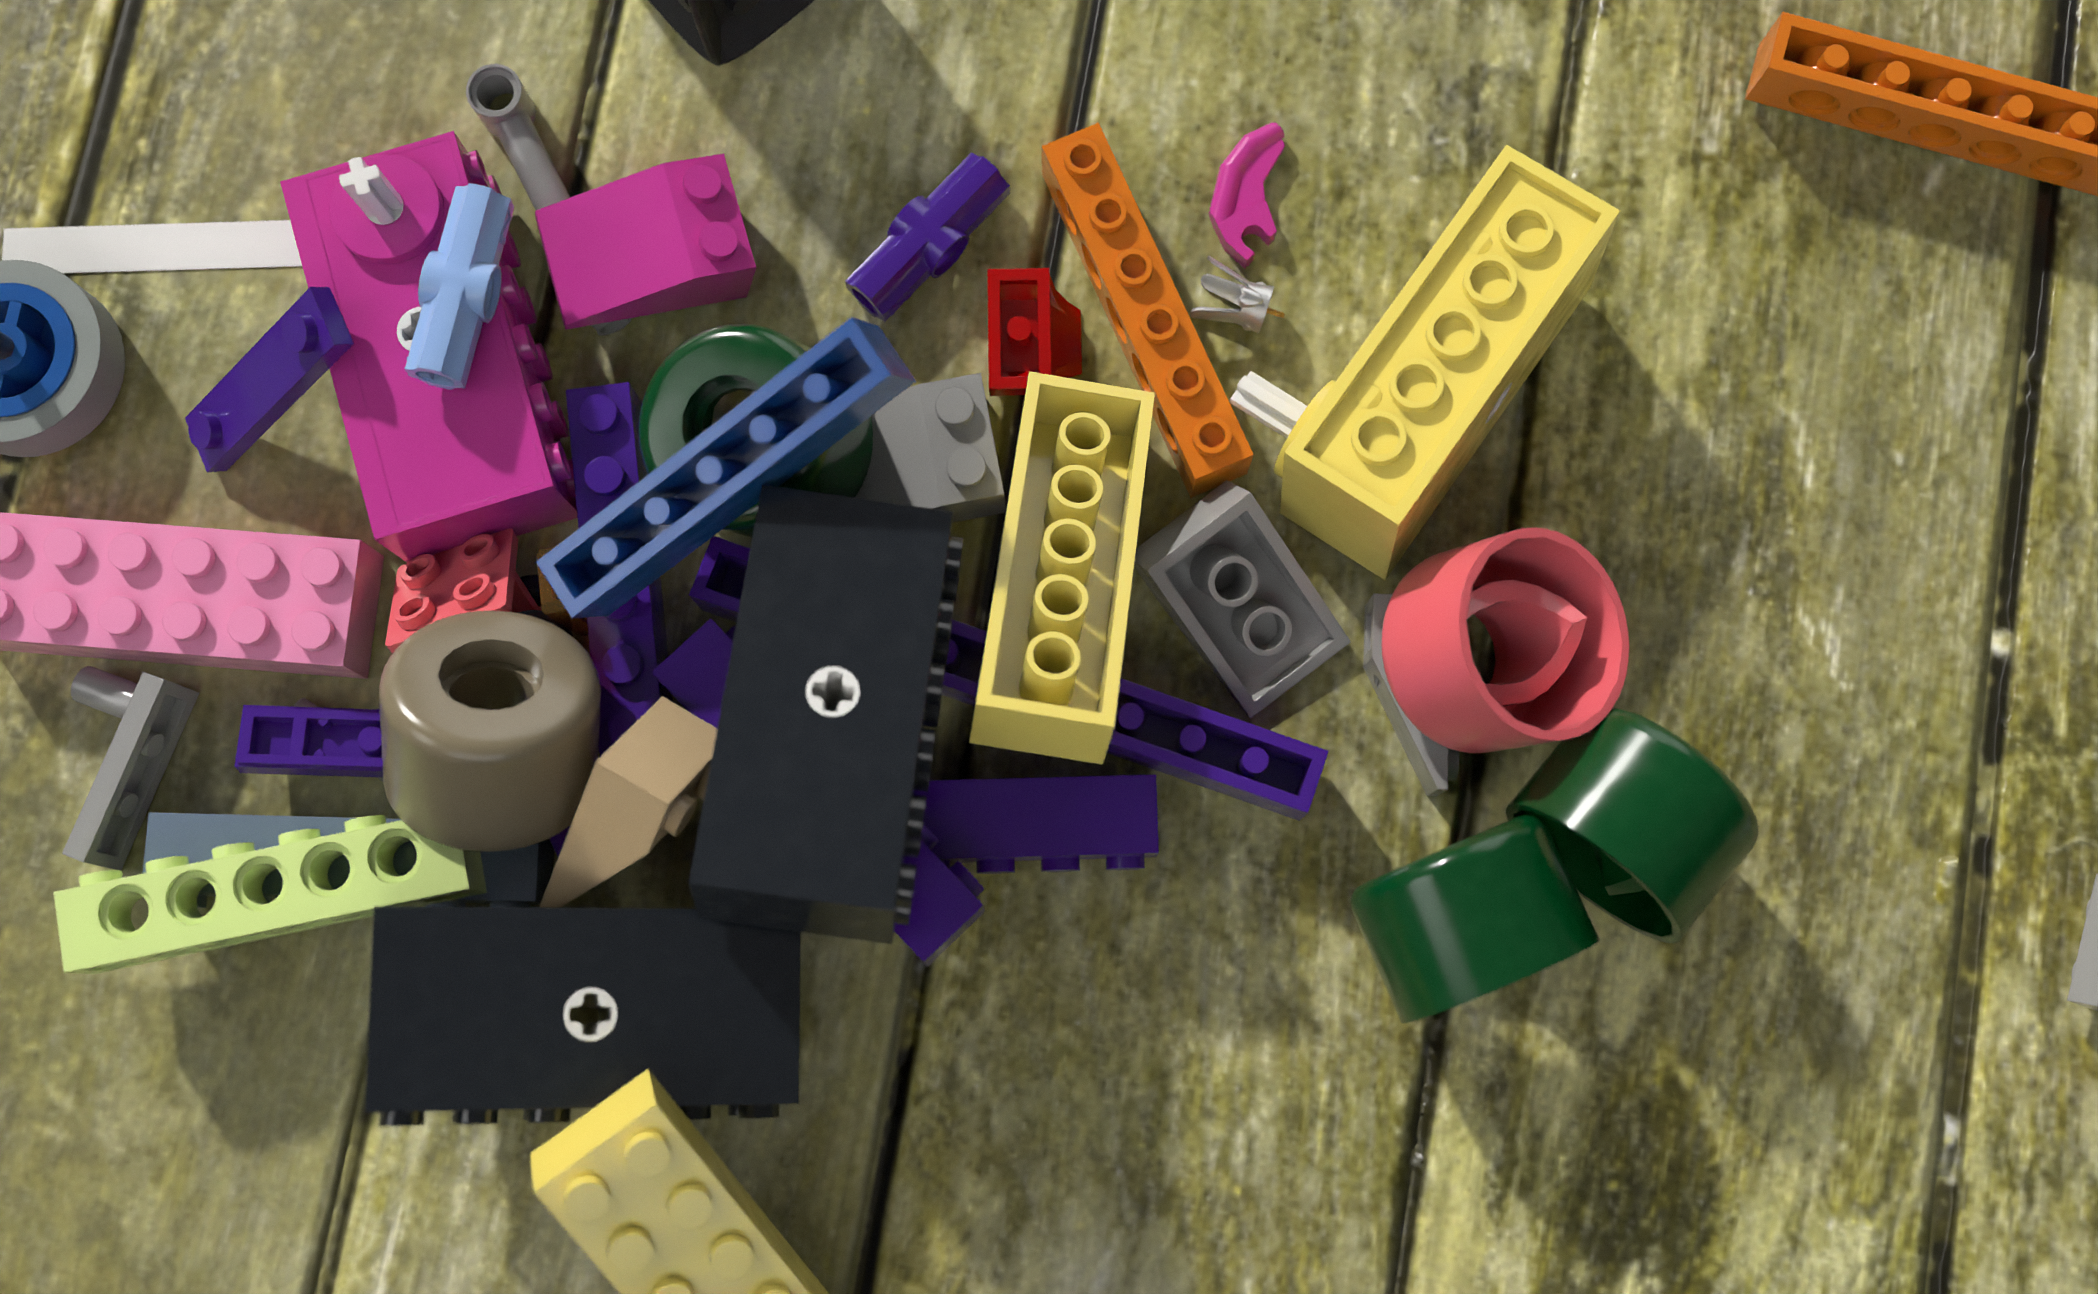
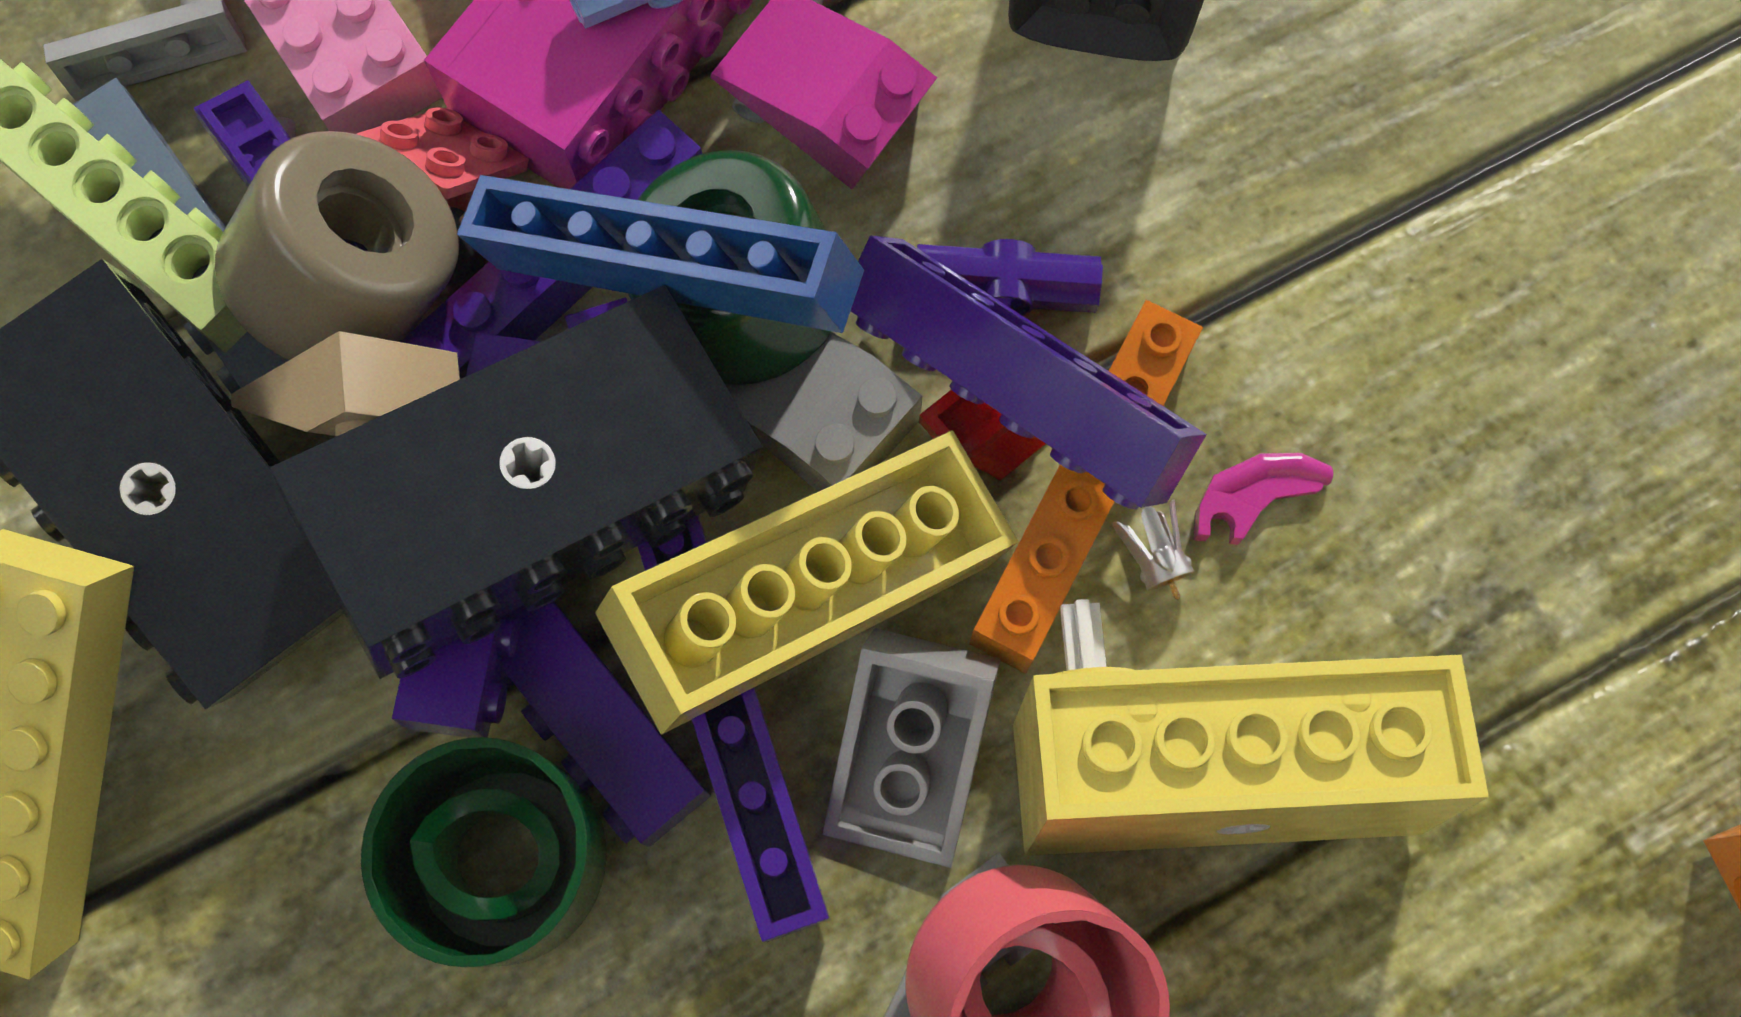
camera: 50 degrees right, 5 degrees down
none -> dark green piece [361,737,606,967]
none -> dark purple brick [851,235,1207,510]

